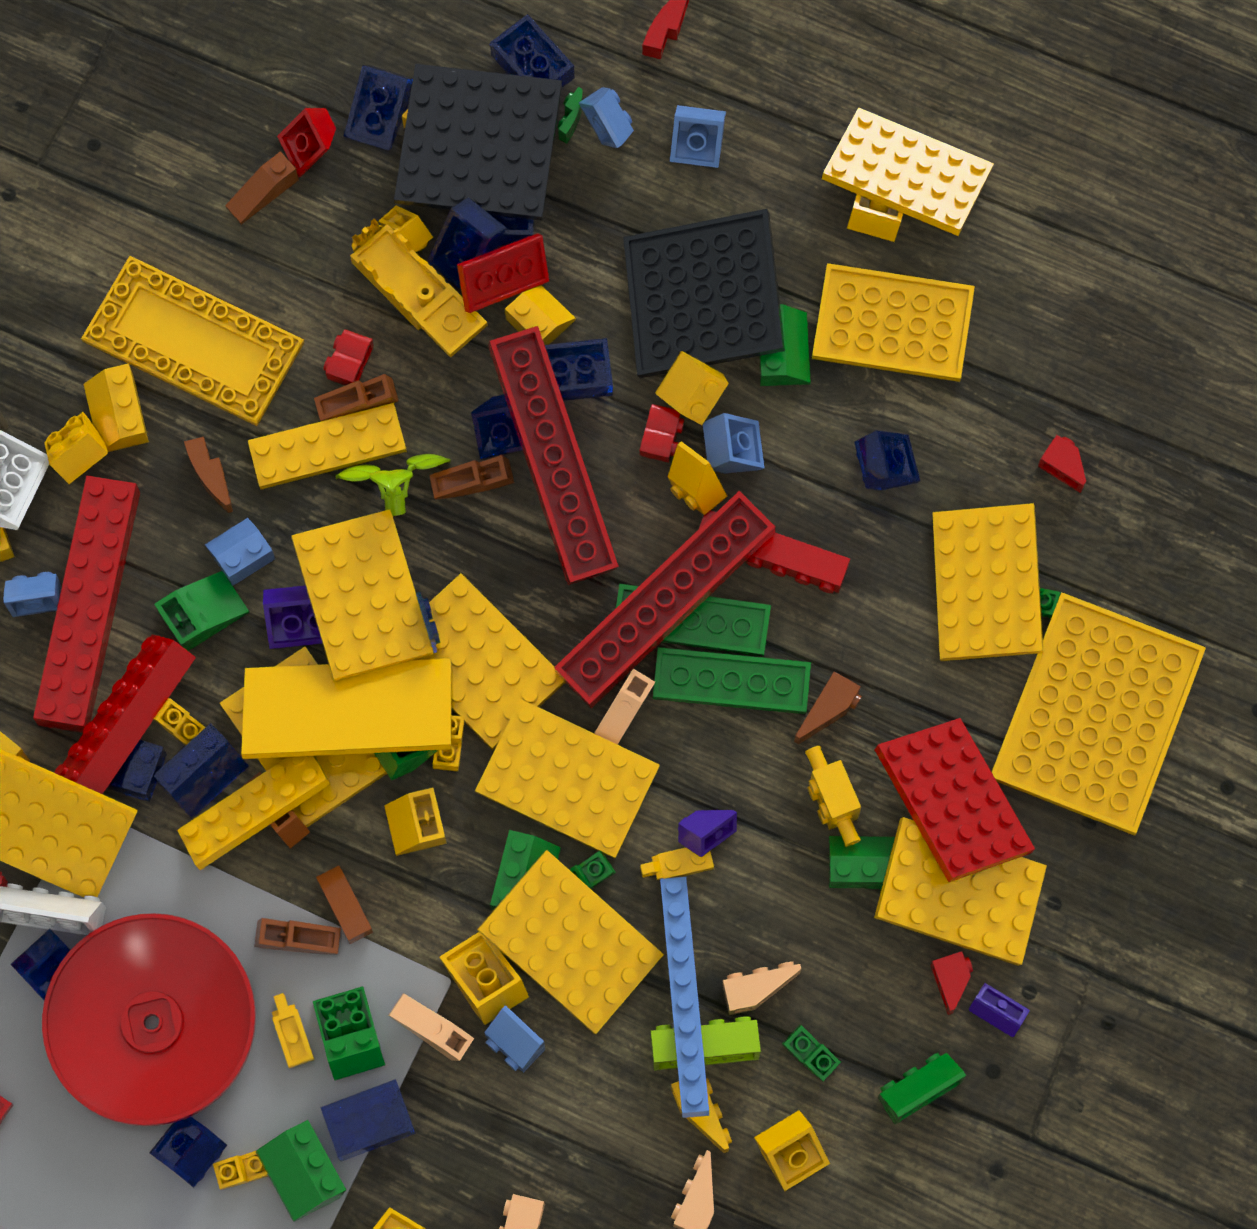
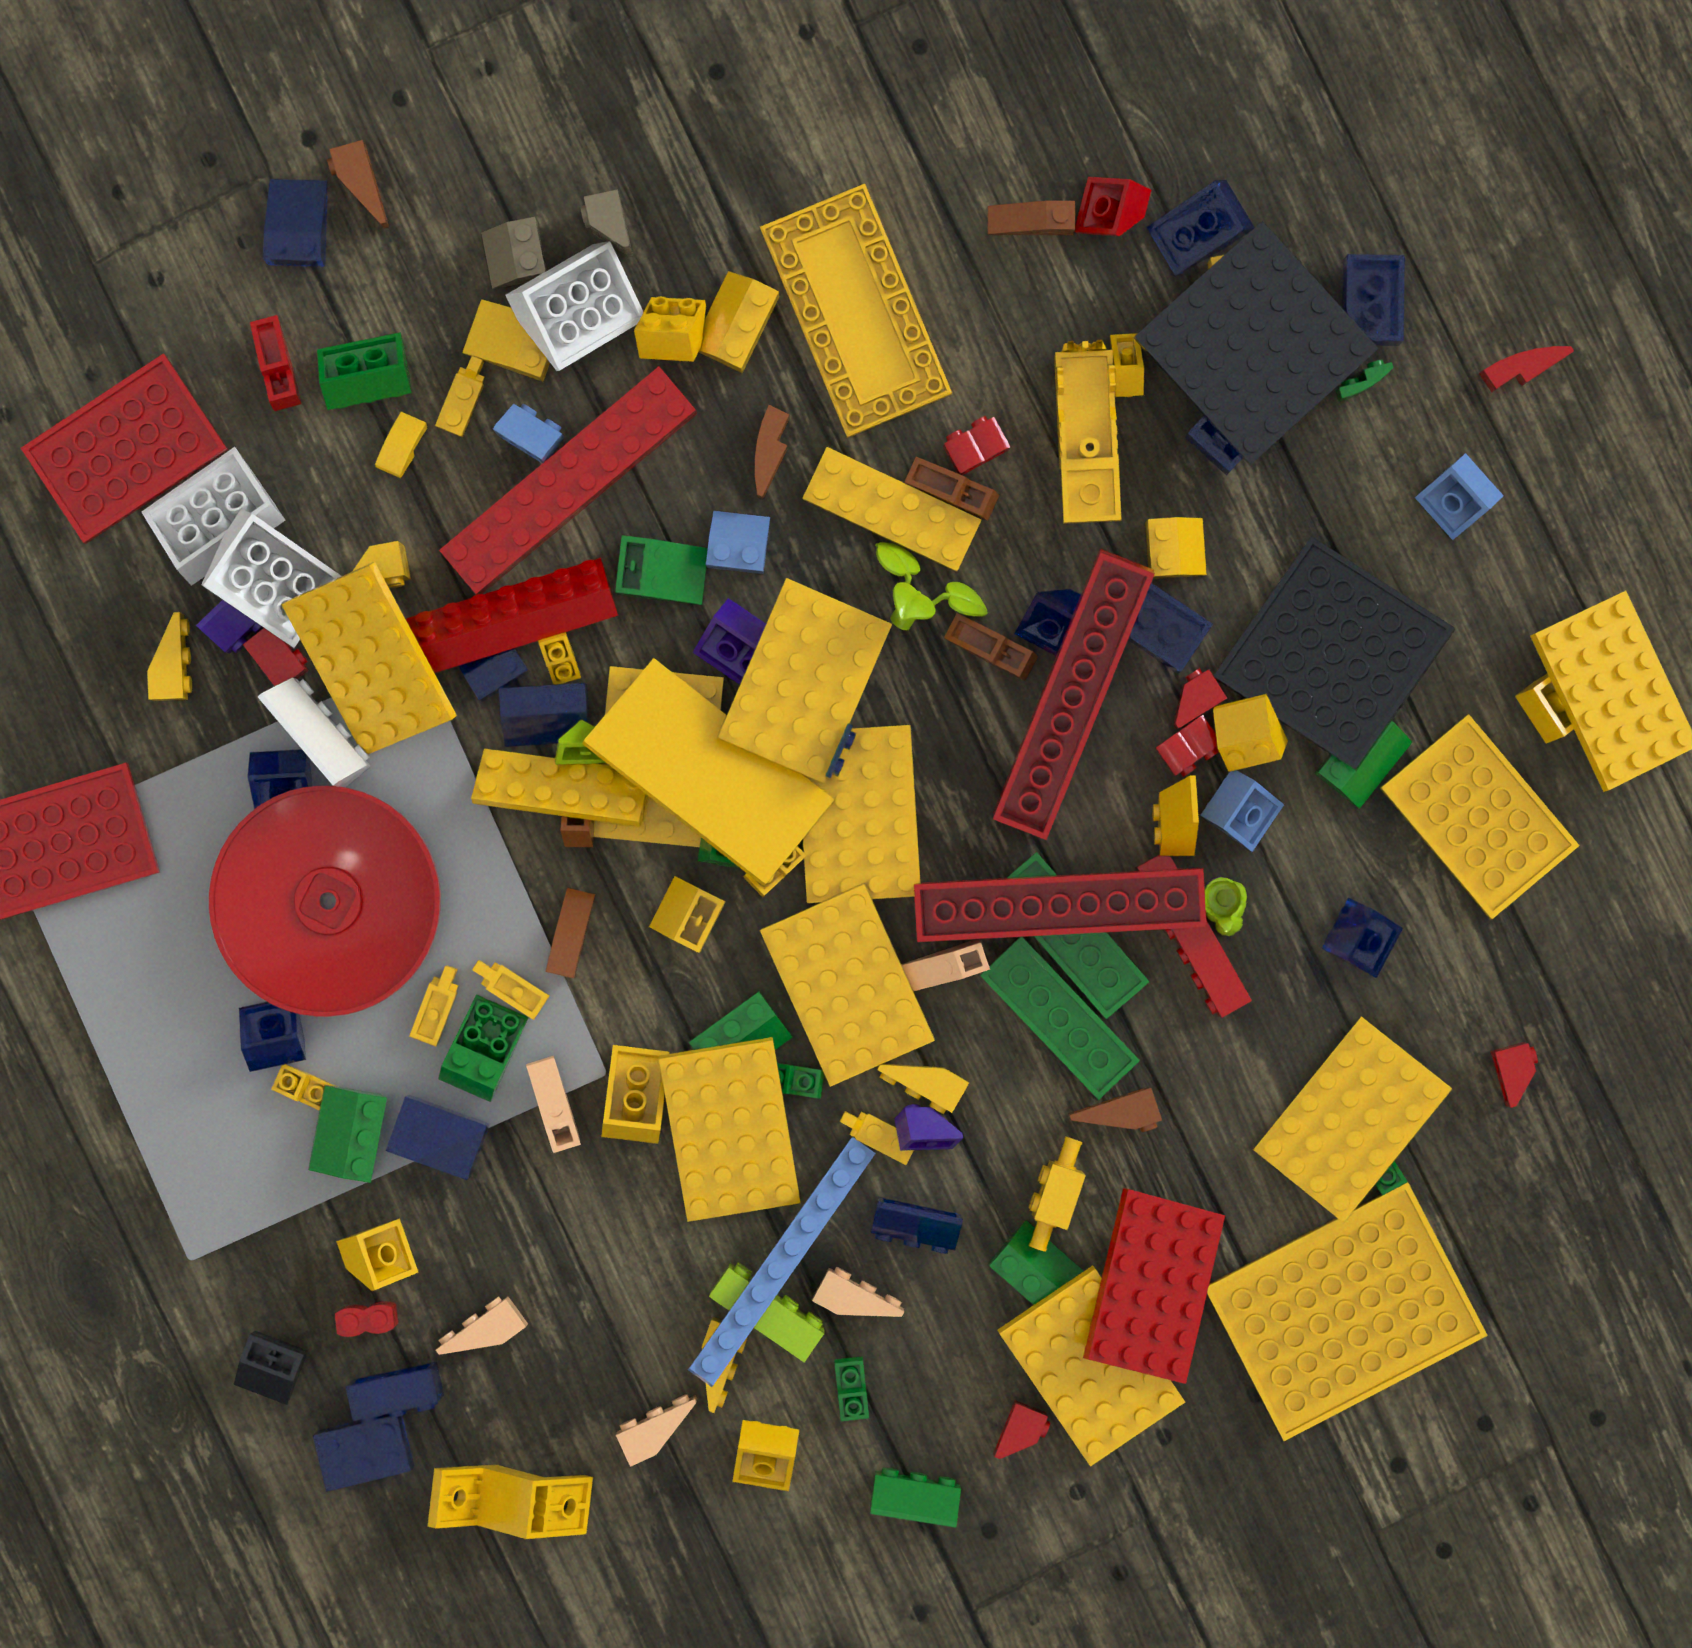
camera: 40 degrees right, 15 degrees up
dark orange slope [254,918,341,955] -> none
clear blue brick [427,197,506,289] -> none
red tile [457,233,549,313] -> none
medium blue slope [484,1005,545,1073] -> none
medium blue slope [579,87,634,148] -> none
dark purple slope [969,983,1030,1037] -> none
none -> yellow hinge [472,960,550,1020]
none -> lime slope [555,719,606,765]
none -> clear blue slope [871,1197,963,1254]
none -> yellow slope [877,1064,969,1114]
none -> red slope [1173,668,1227,730]
none -> lime hair [1205,876,1247,936]

